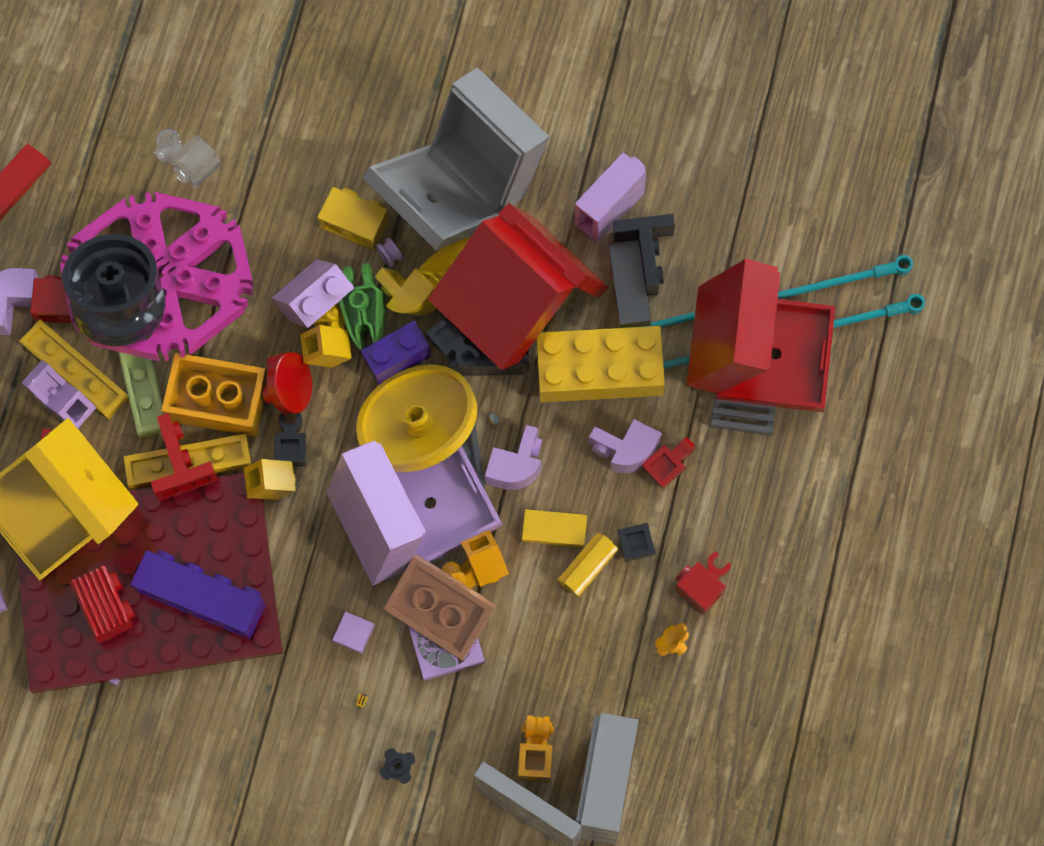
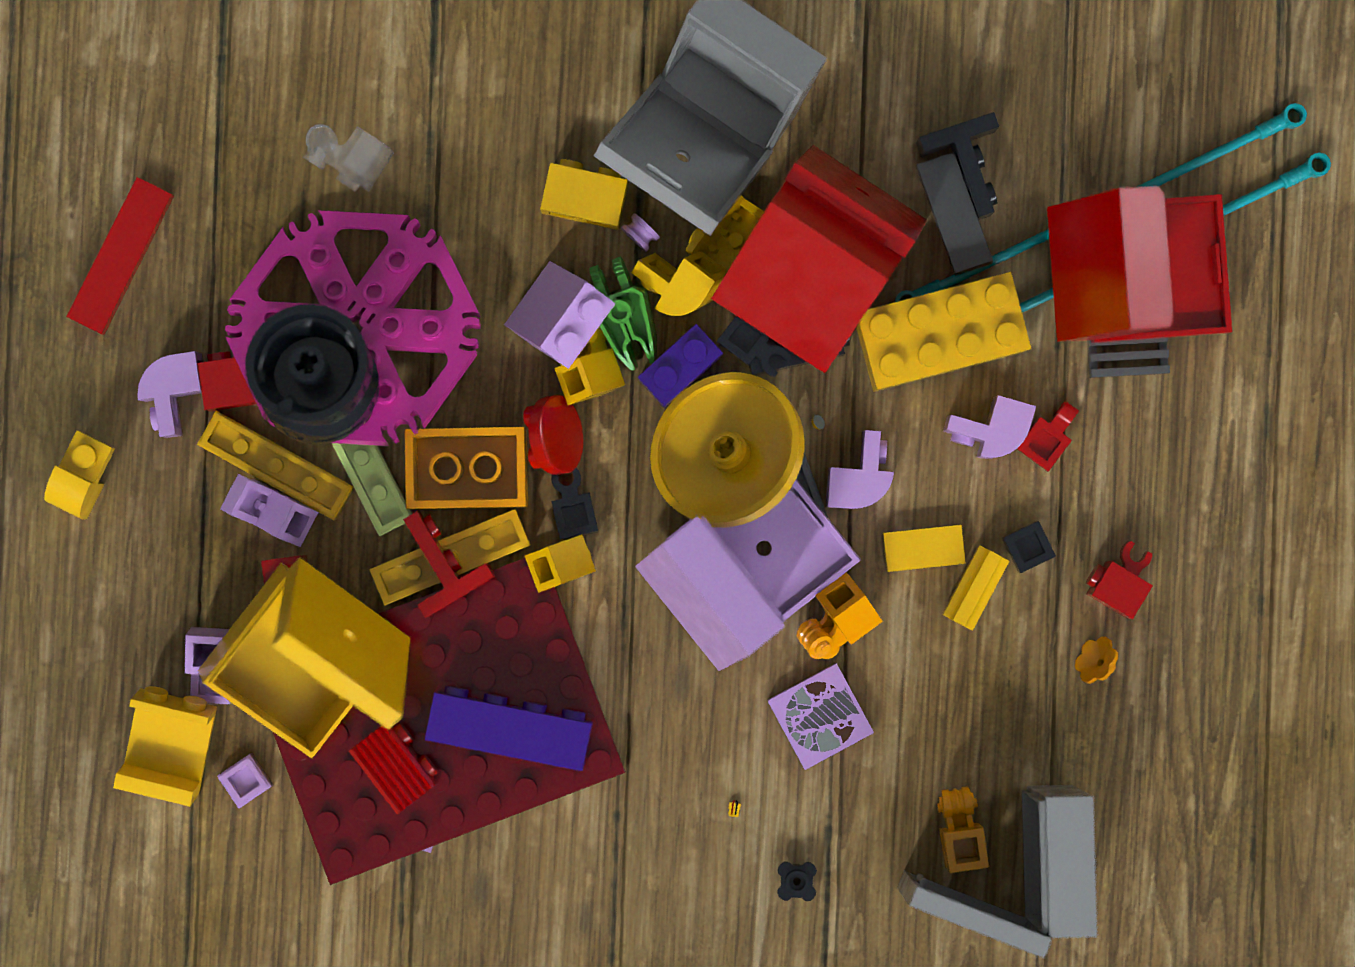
camera: 15 degrees left, 15 degrees up
lavender tile [333,611,375,654] -> none
nougat plate [384,554,497,661] -> none
lavender brick [575,152,646,244] -> none

